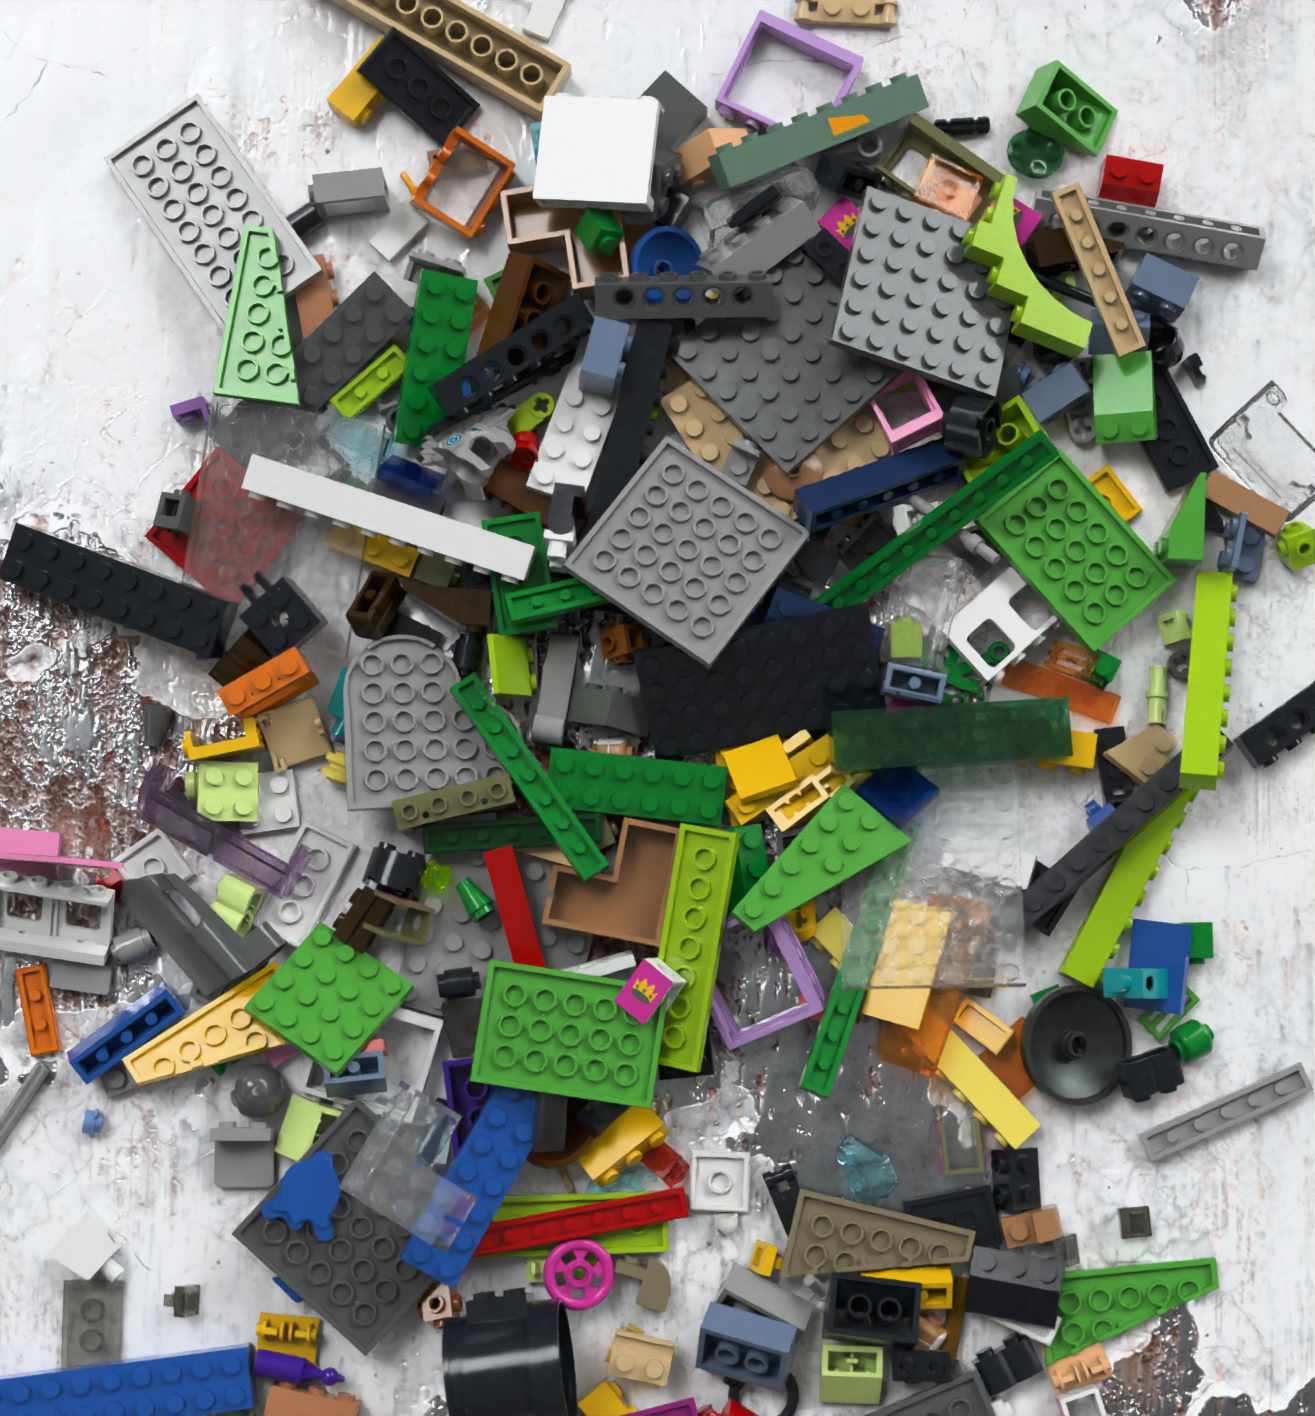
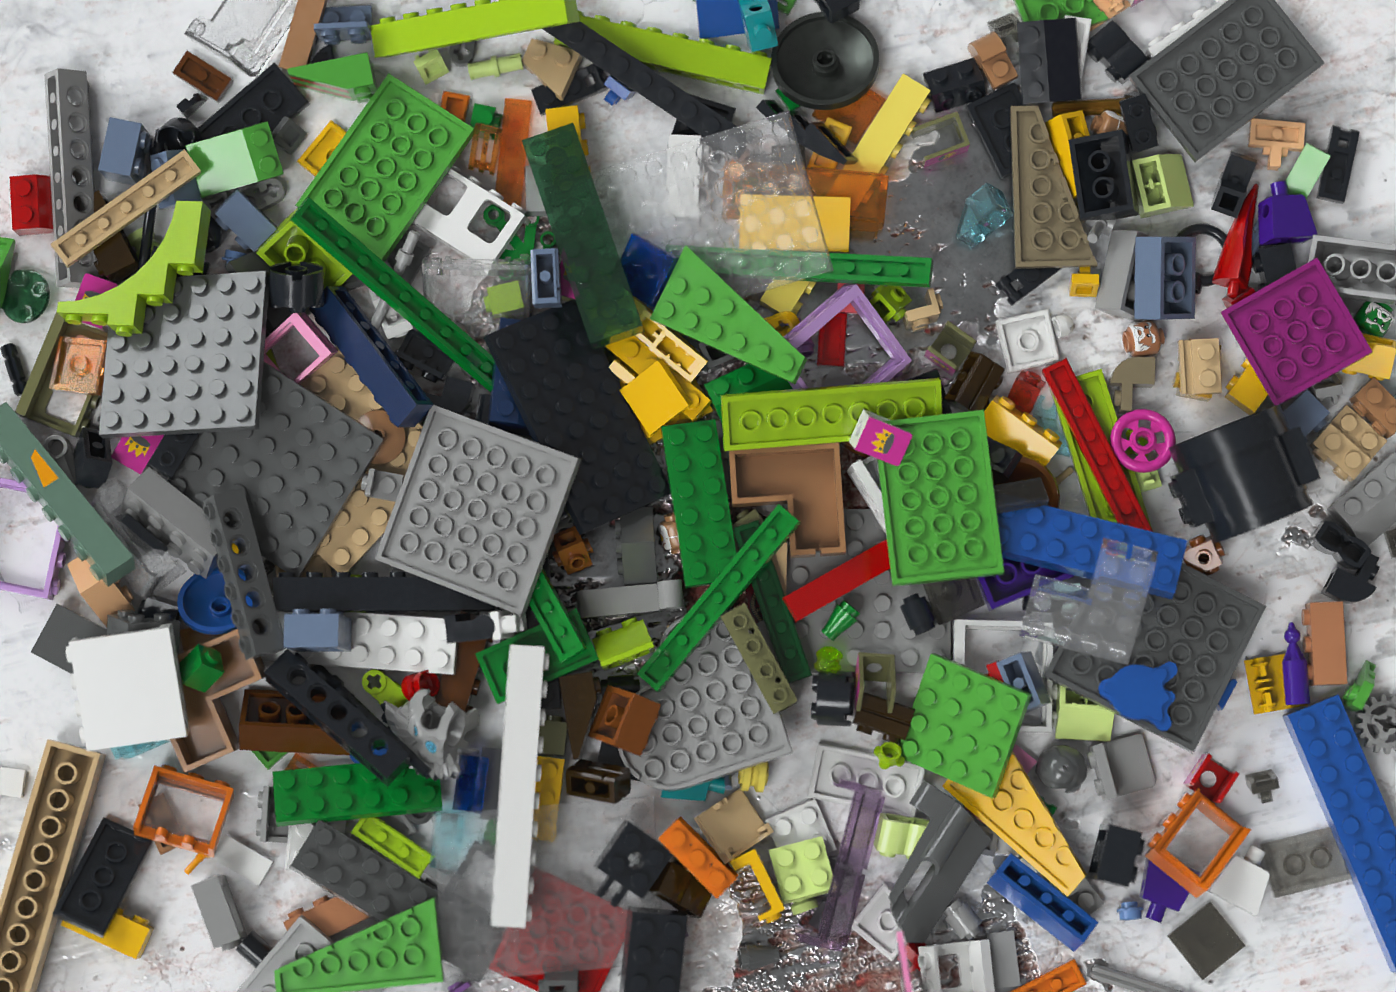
camera: 100 degrees left, 0 degrees up
none -> reddish brown plate [172,51,233,103]
none -> dark grey plate [271,116,307,155]
none -> orange tile [440,91,471,123]
none -> dark orange slope [588,685,661,756]
none -> black slope [756,100,858,165]
none -> red tile [817,312,847,368]
none -> lime brick [869,285,913,324]
none -> lime plate [874,742,905,769]
none -> tan bracket [903,288,943,332]
none -> olive piece [924,321,977,376]
none -> dark brown brick [945,351,1005,412]
none -> black brick [1087,824,1145,887]
none -> nougat head [1122,320,1165,357]
none -> dark purple torso [1139,858,1200,923]
none -> window [1145,788,1252,898]
none -> clear smoke tile [1167,902,1245,980]
none -> red piece [1183,753,1240,804]

